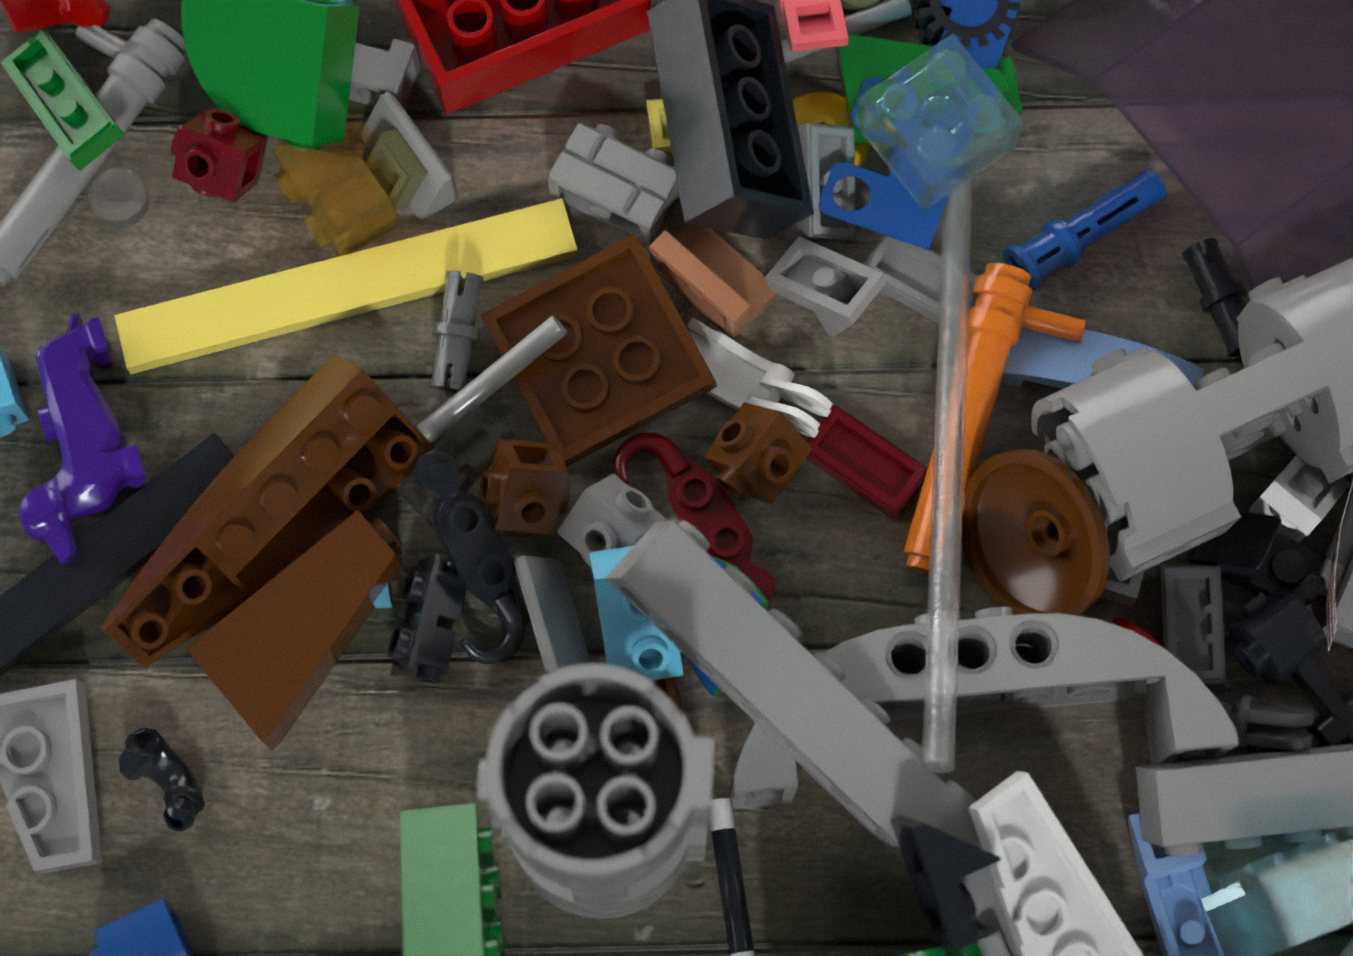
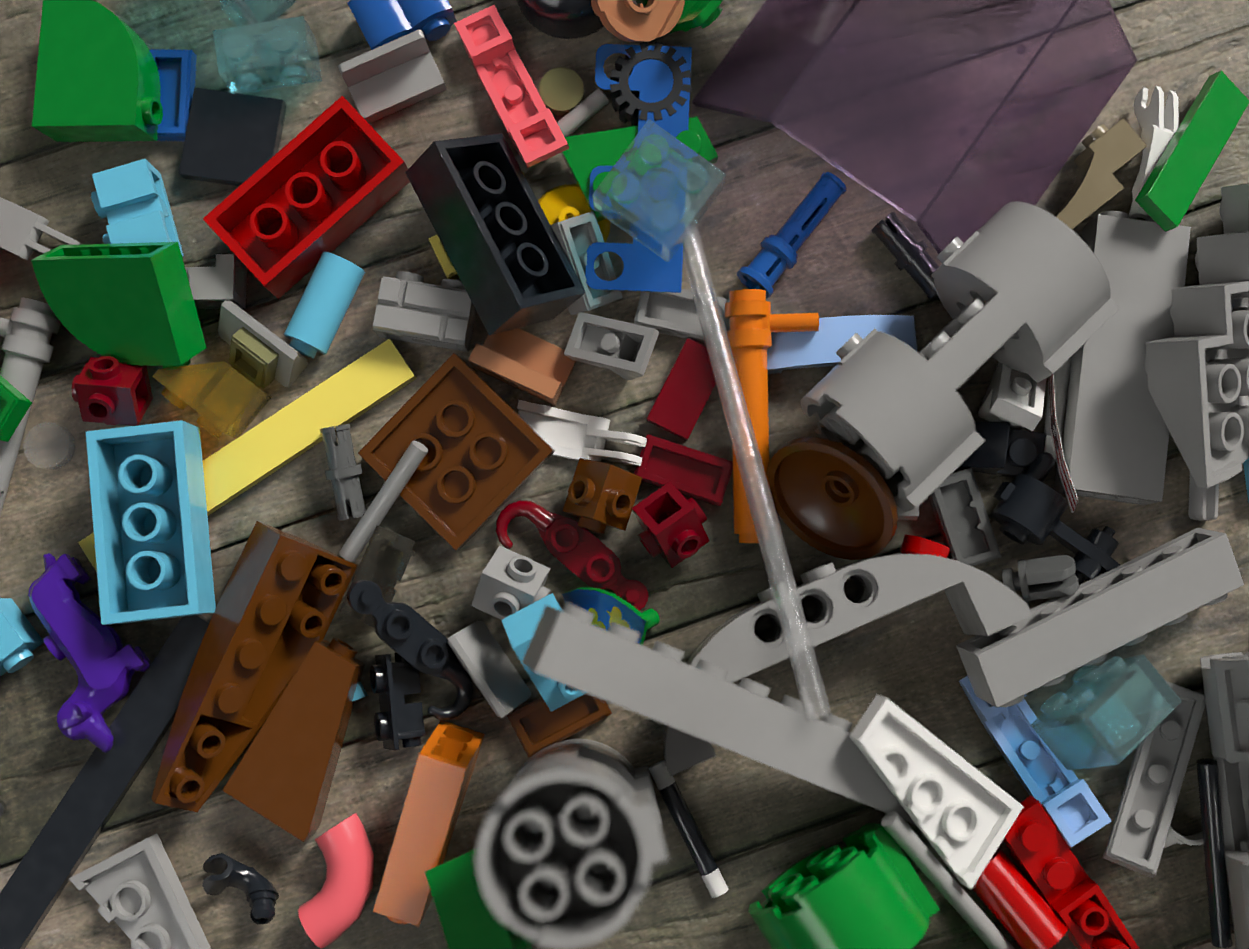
camera: 15 degrees left, 10 degrees up
reddish brown brick [479,438,570,537] -> none
black slope [890,815,1001,951] -> none
none -> medium azure brick [86,420,216,625]
none -> medium azure brick [284,251,365,359]
none -> coral cylinder [298,813,374,949]
none -> orange slope [373,720,485,927]
none -> dark red brick [632,481,710,568]
none -> dark red tile [647,338,728,441]

